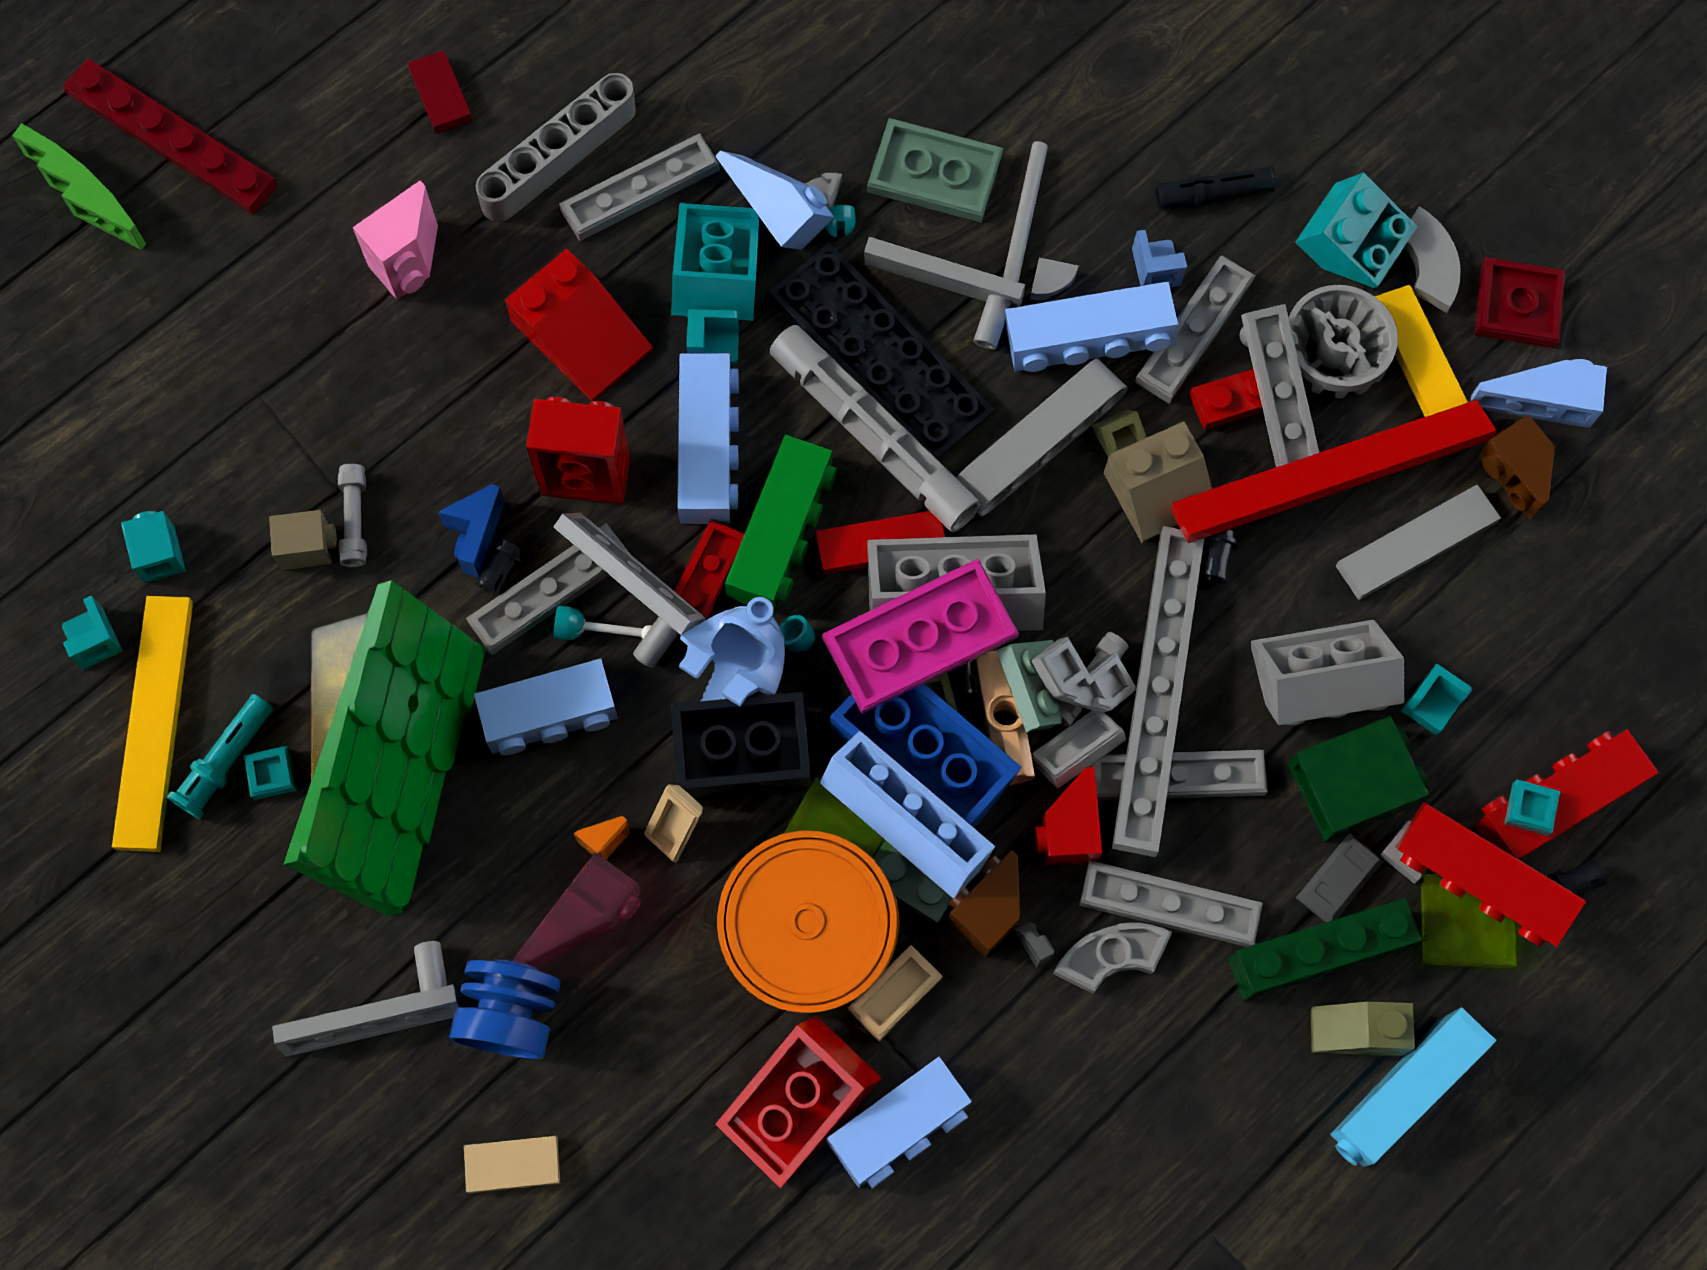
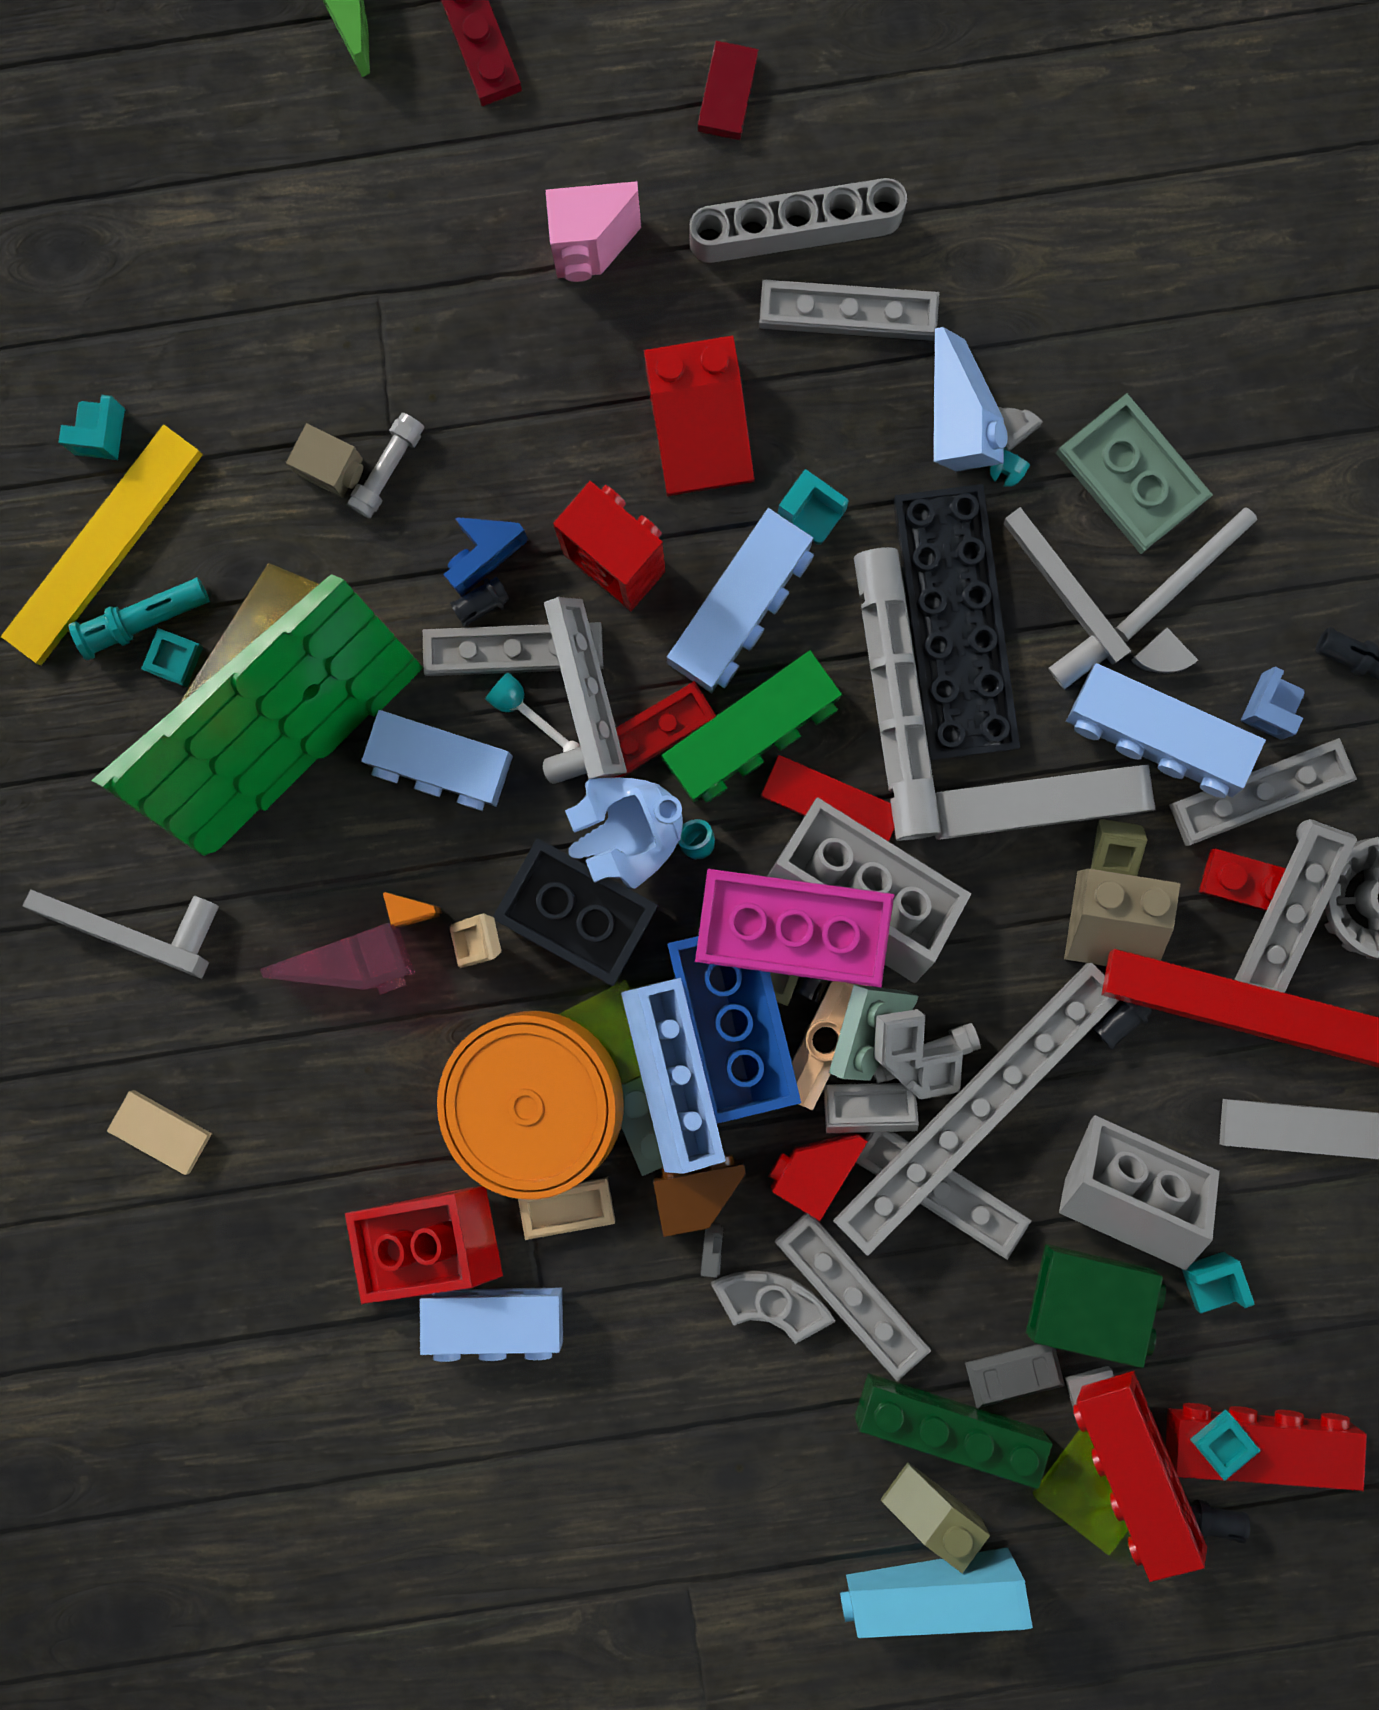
camera: 45 degrees right, 15 degrees up
teal brick [121,511,186,583] -> none
blue wheel [449,960,561,1059] -> none
teal slope [671,203,759,321] -> none

